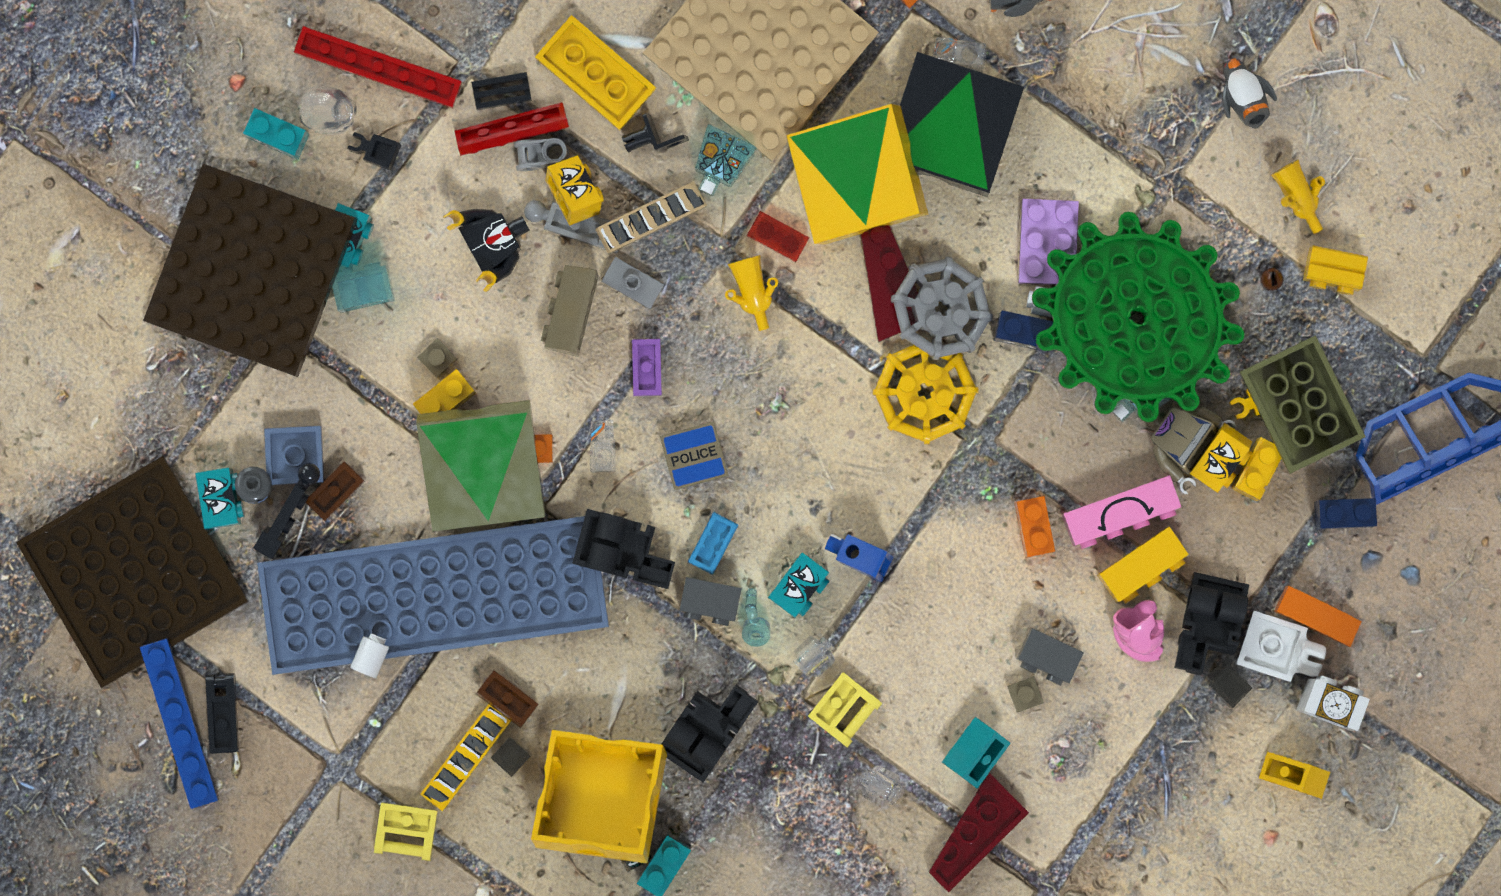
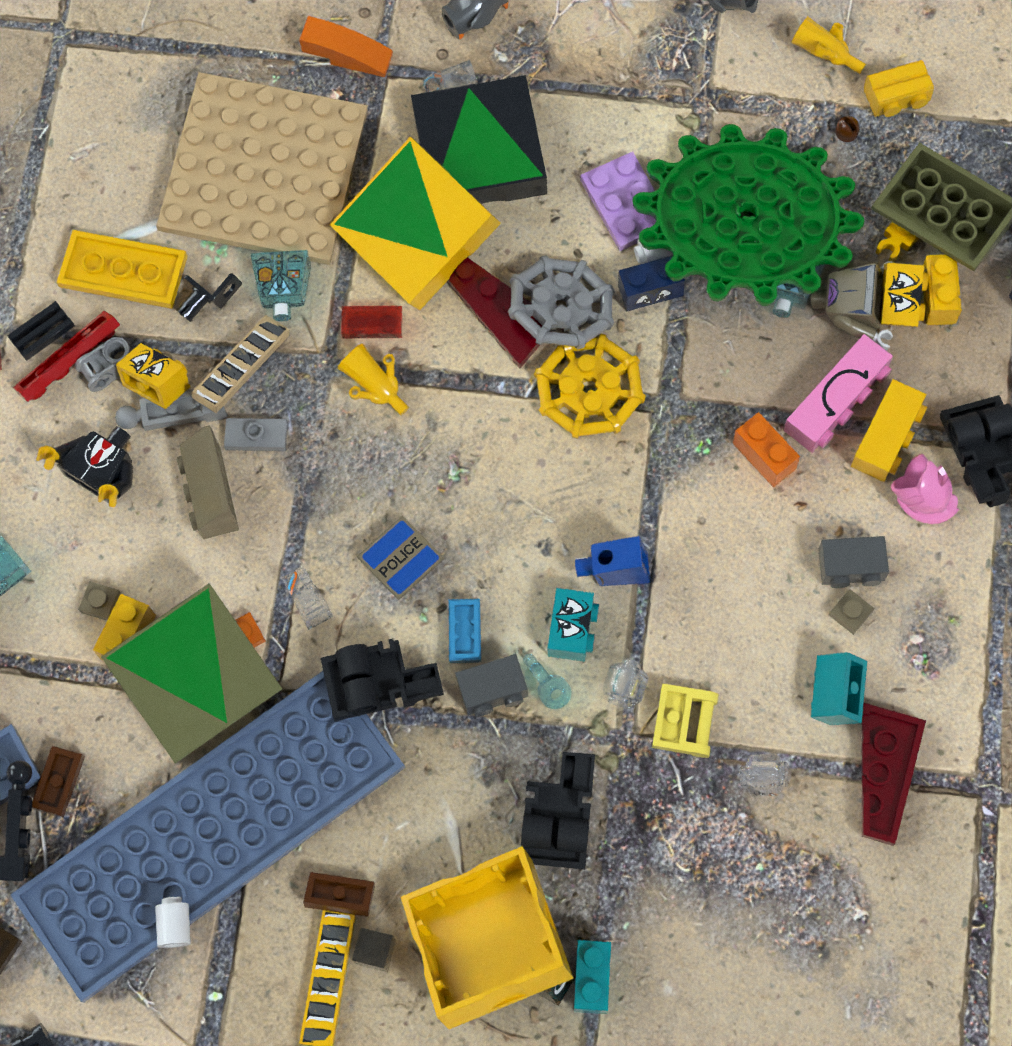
camera: 20 degrees left, 15 degrees down
medium lavender plate [632,339,662,396] -> none

